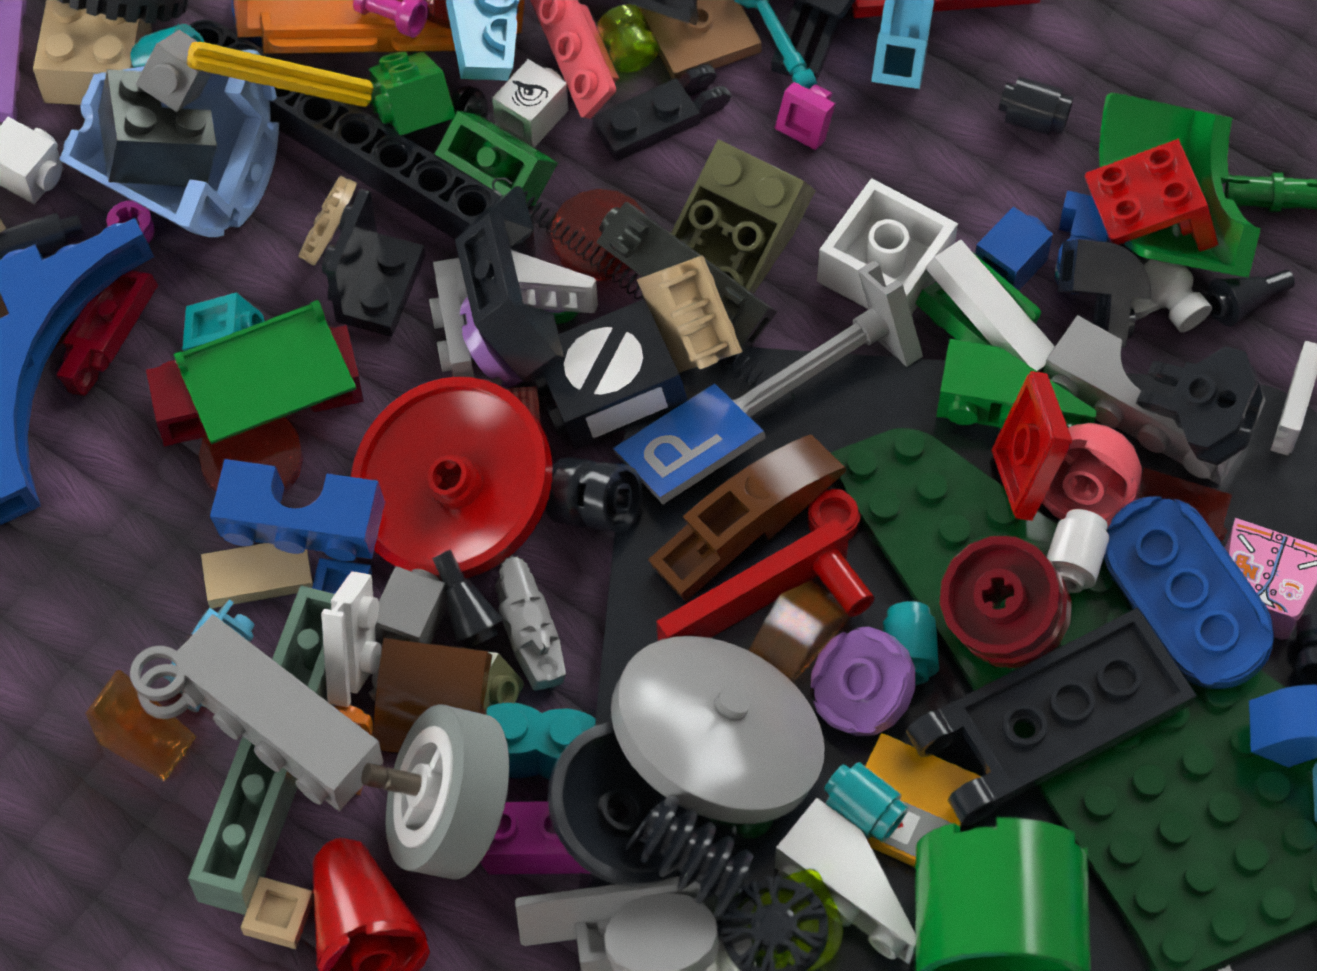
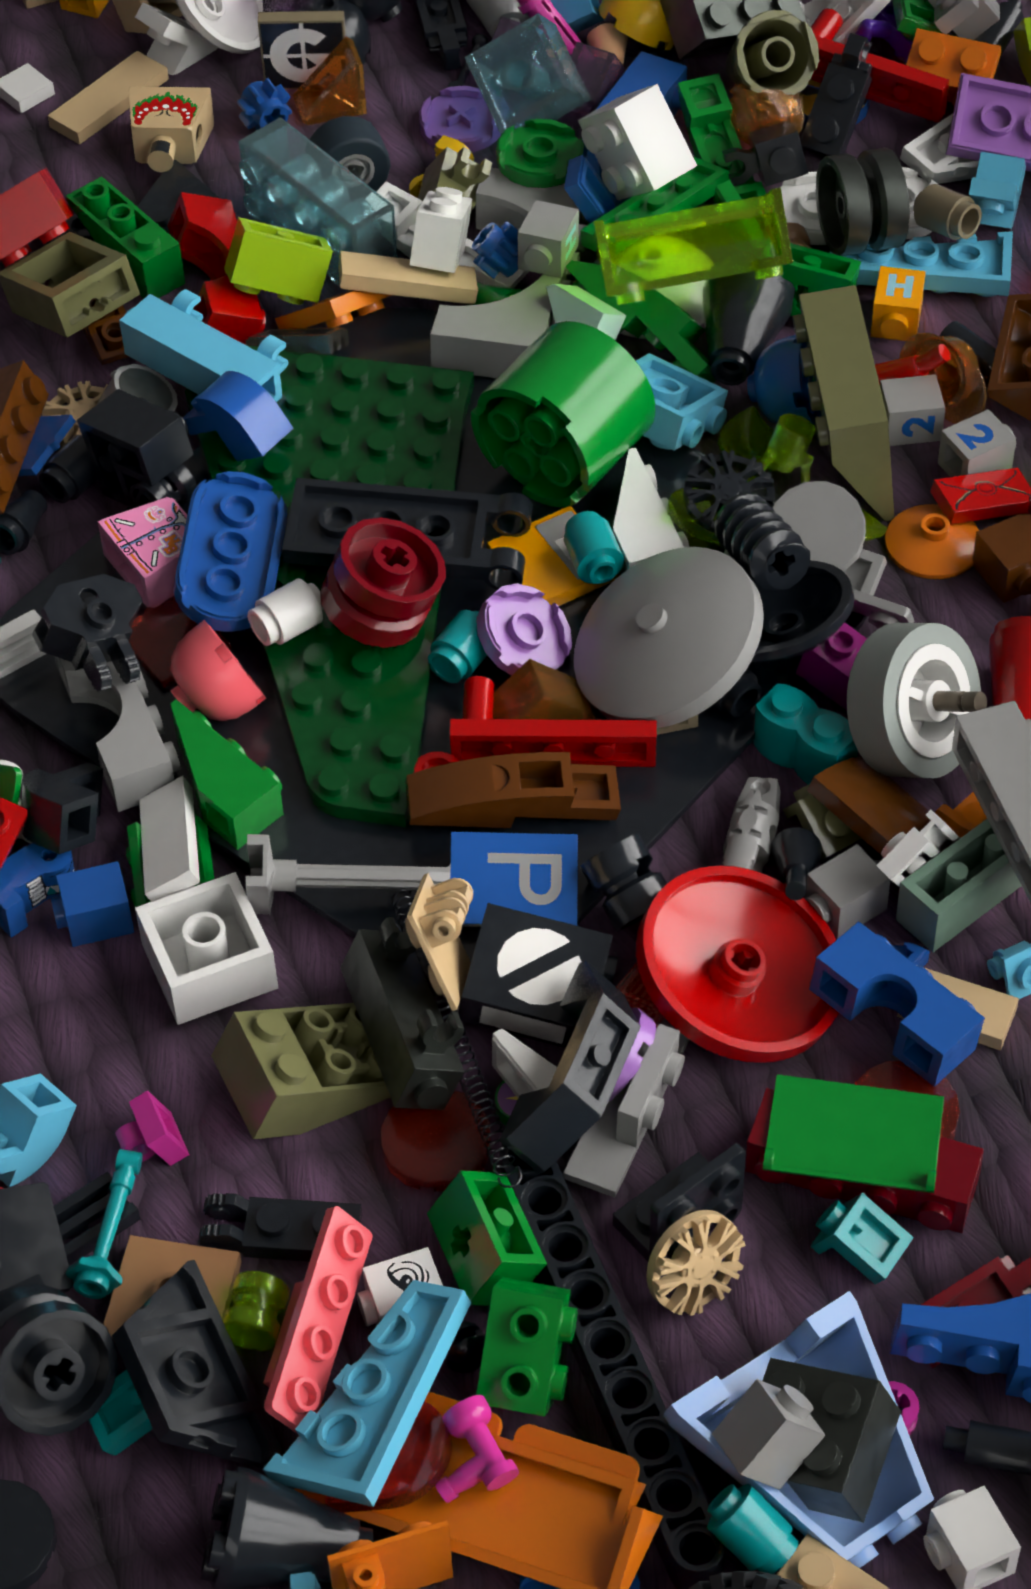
camera: 145 degrees left, 10 degrees down
yellow axle [187,42,373,106] -> none
red tile [992,371,1073,521] -> none

